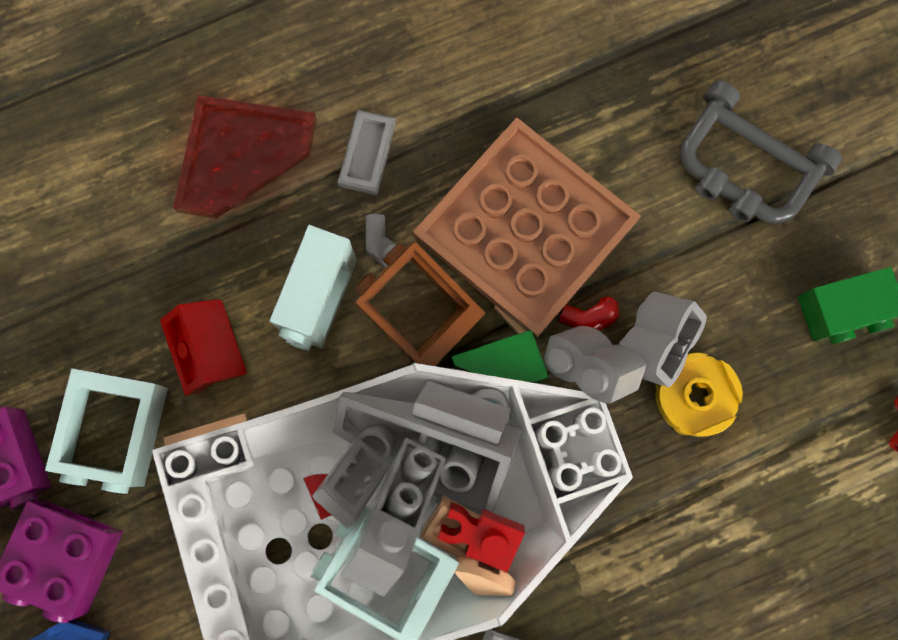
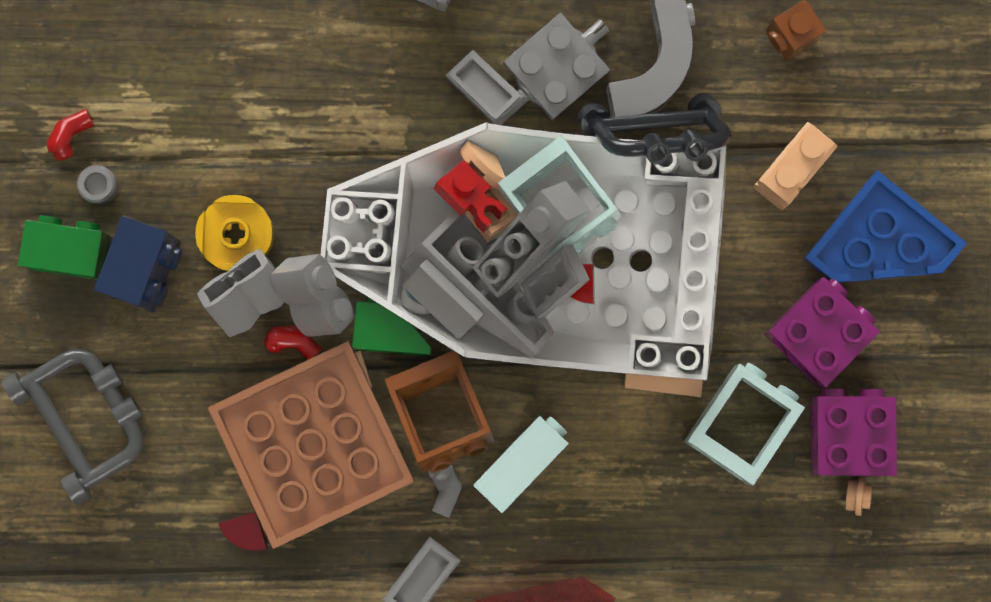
camera: 155 degrees left, 5 degrees up
red panel [160,299,247,396] -> none
none -> light grey tile [77,165,118,205]
none -> dark blue brick [94,216,182,312]
none -> dark red tile [218,512,268,551]

